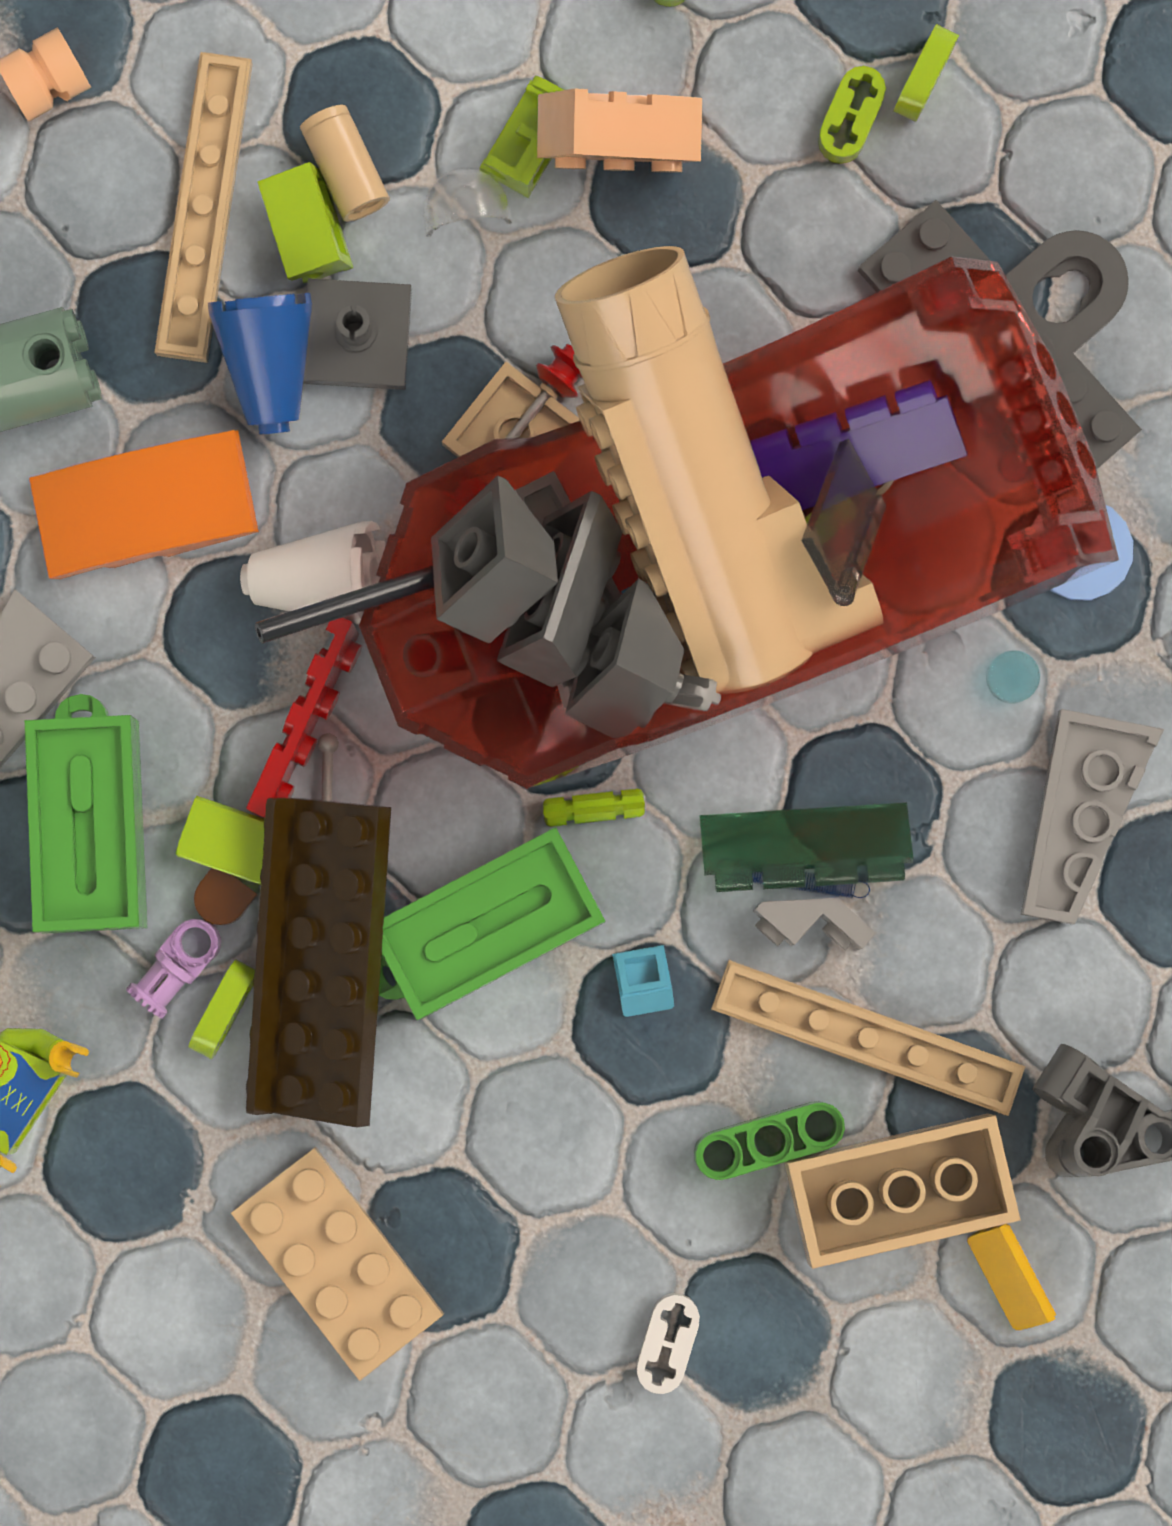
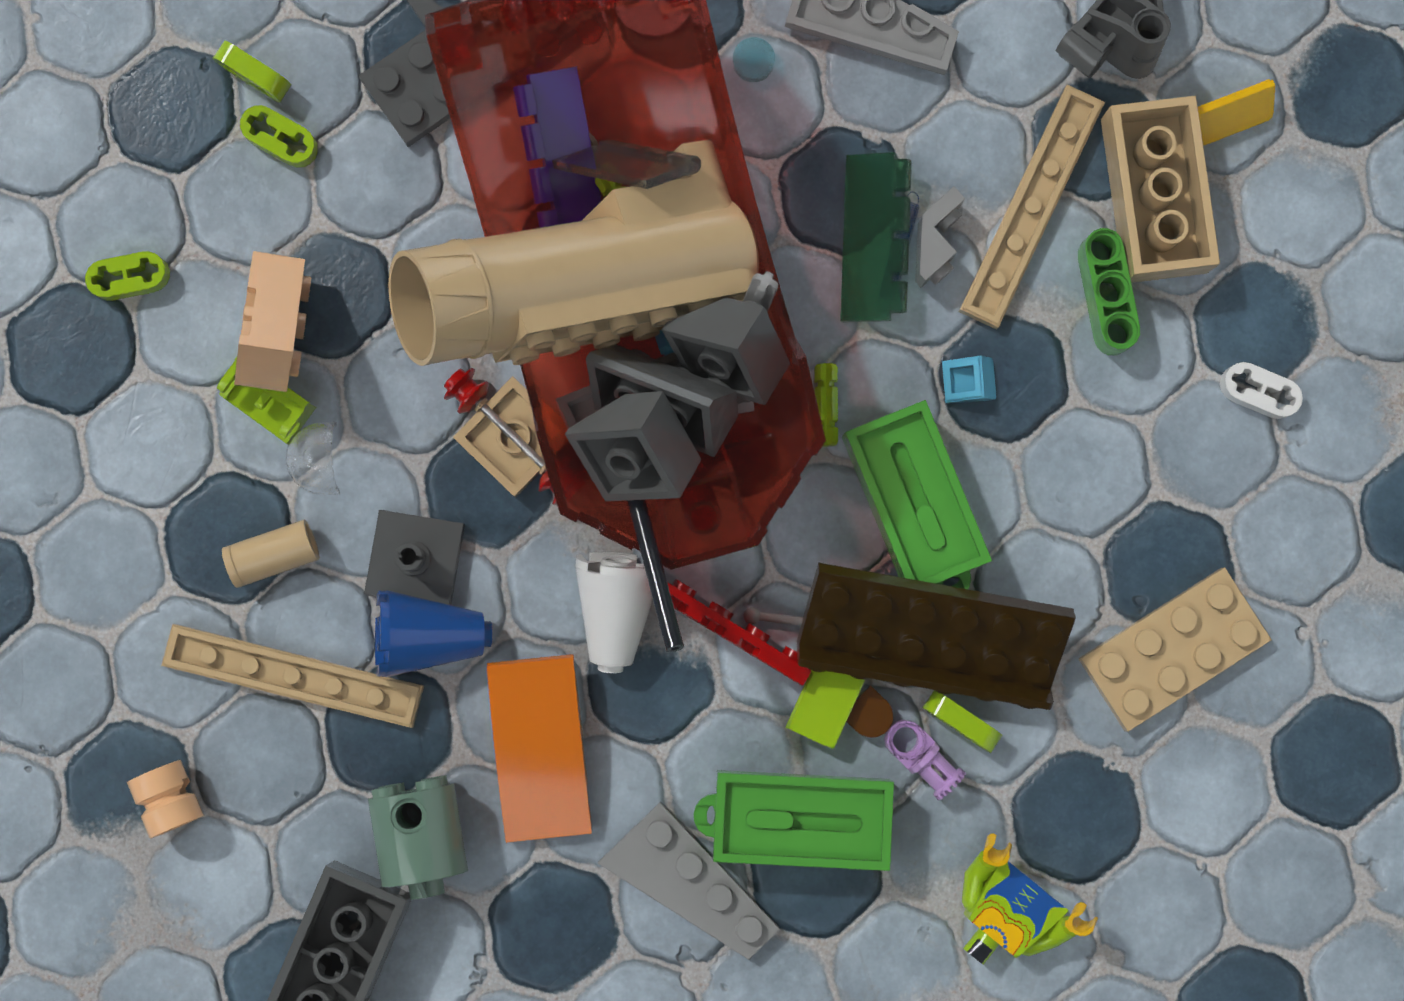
camera: 85 degrees left, 0 degrees up
lime hinge [257,162,354,283] -> none

